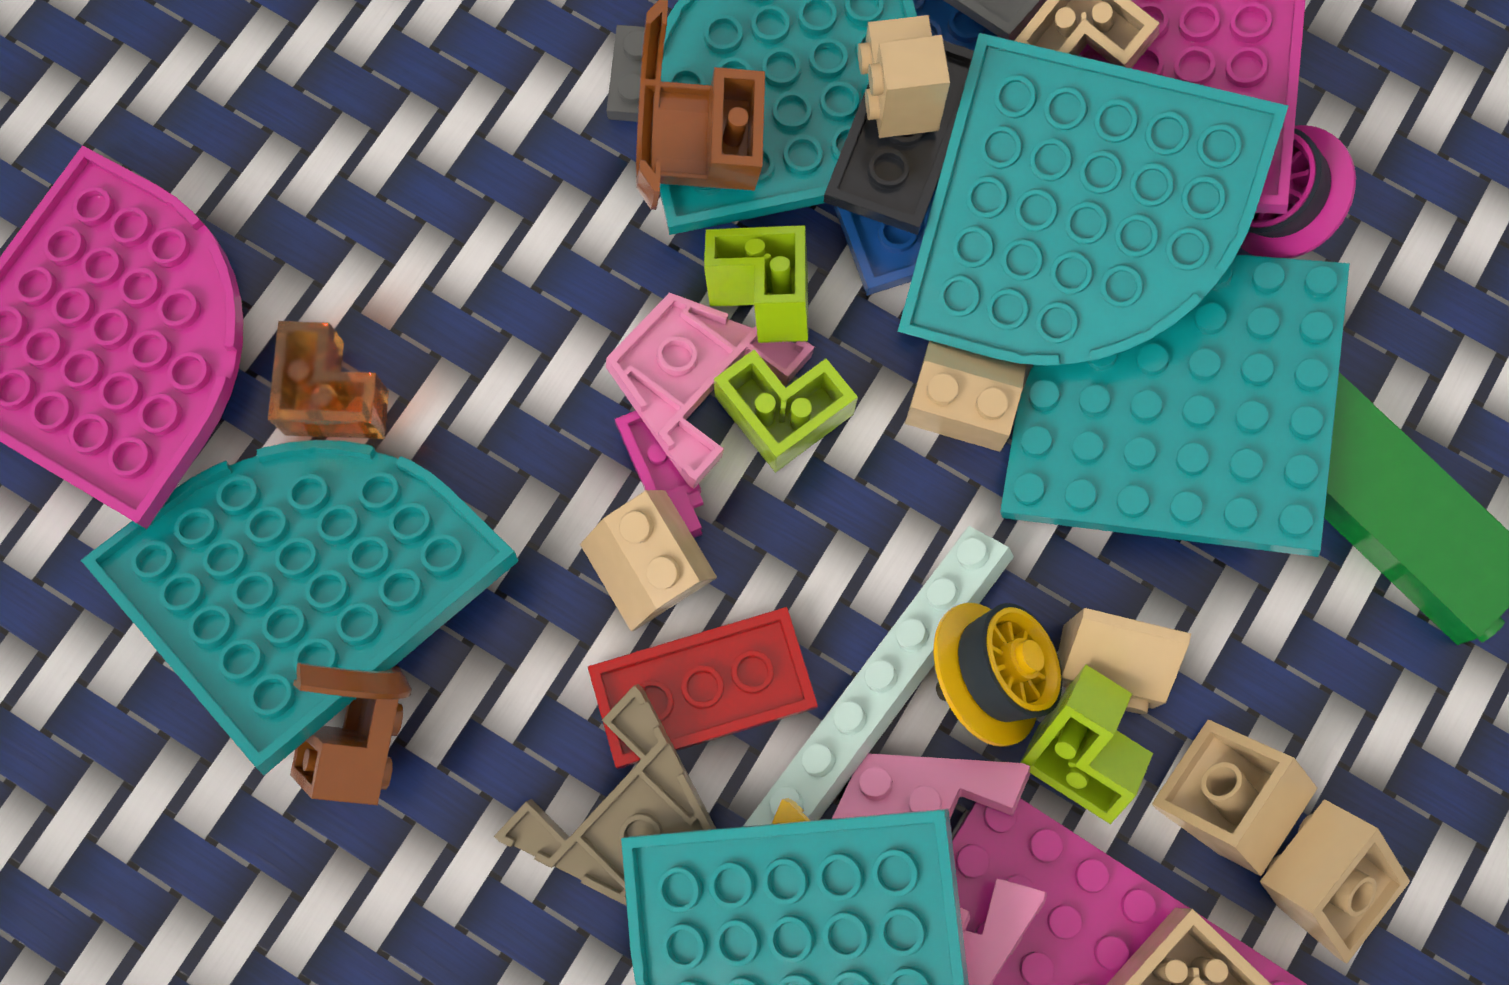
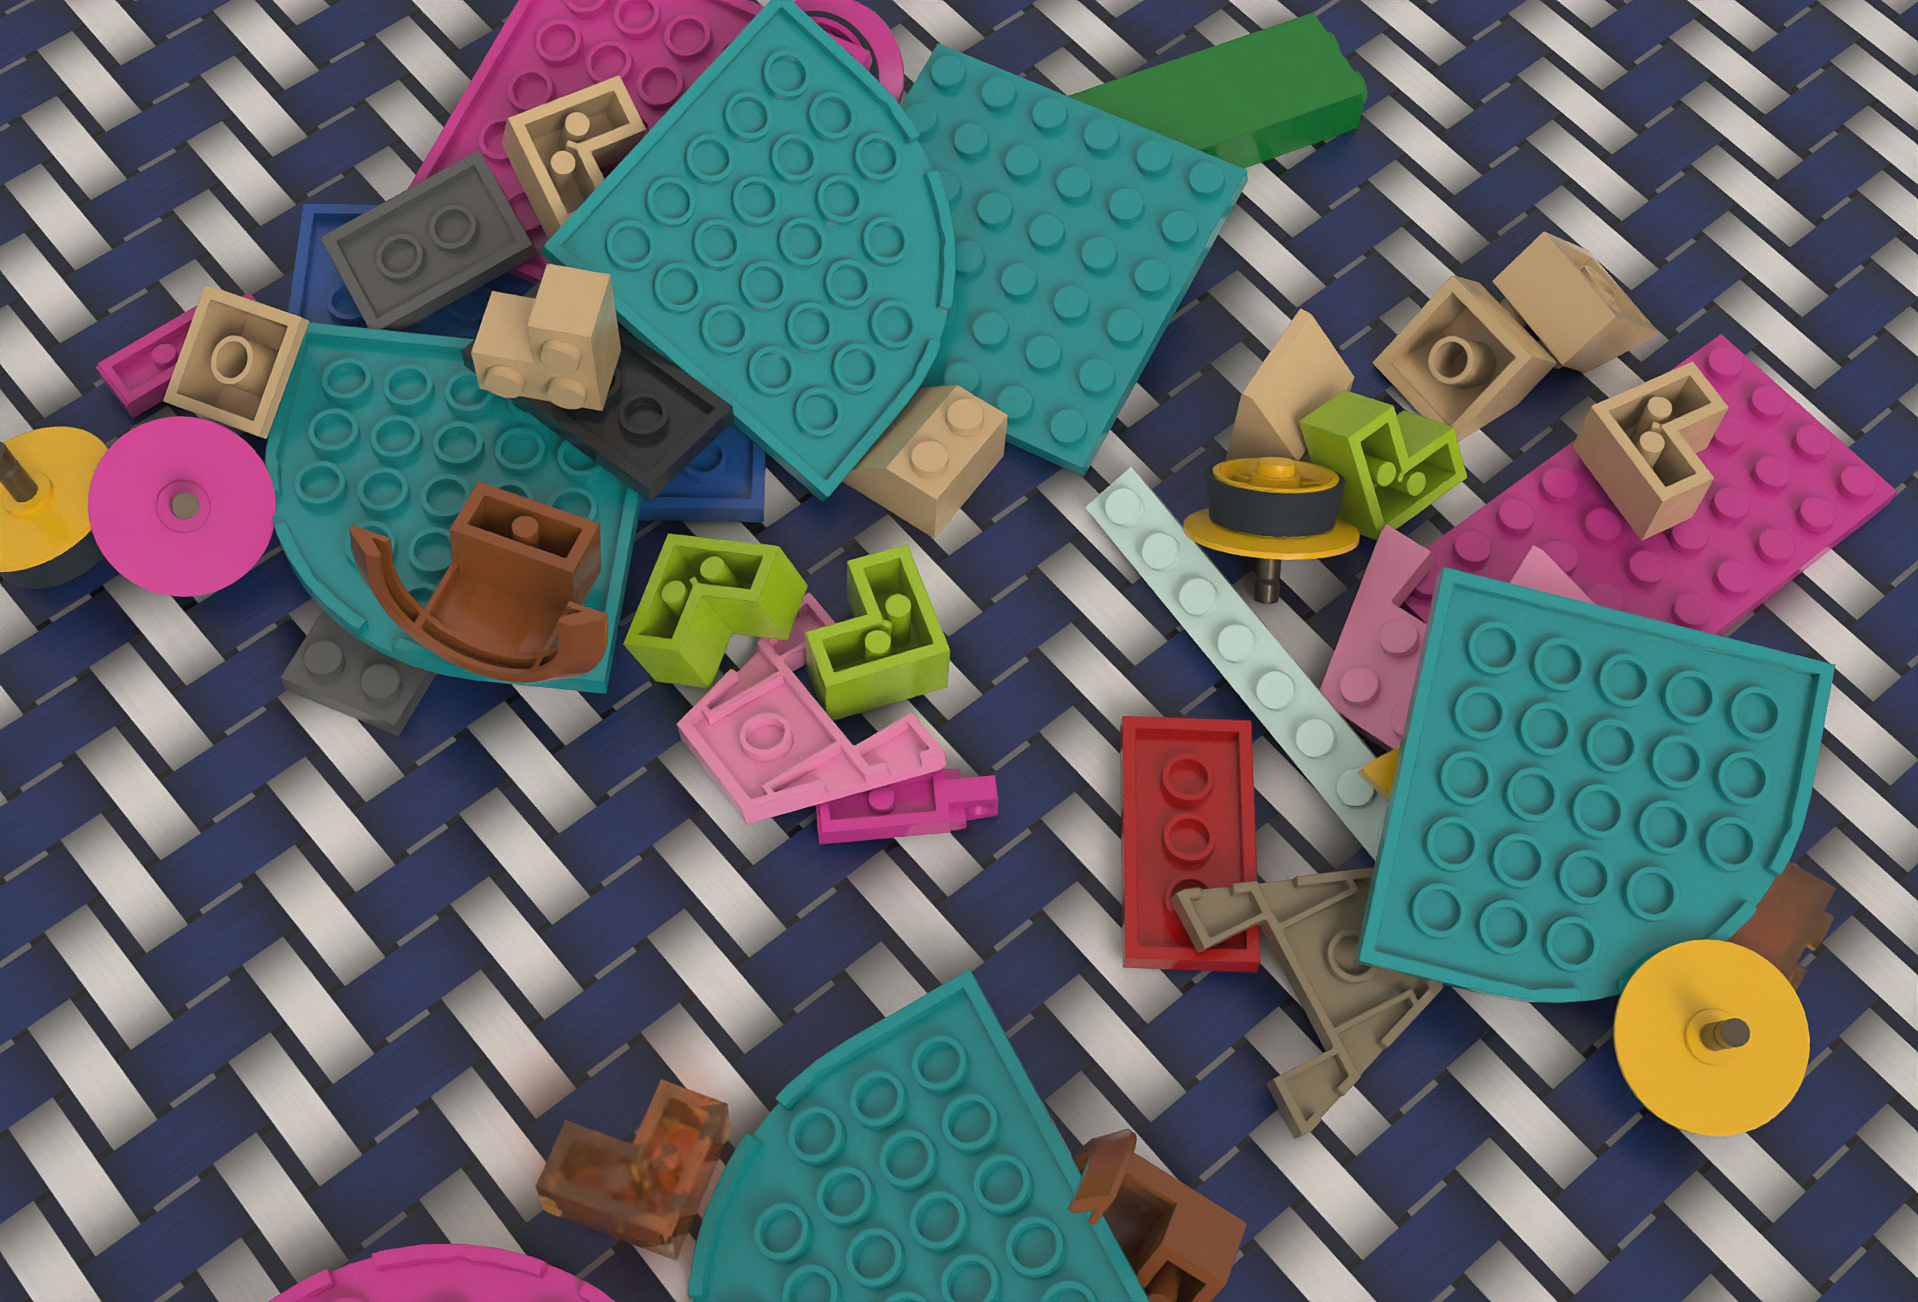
camera: 75 degrees left, 15 degrees down
tan slope [580,490,717,632] -> none

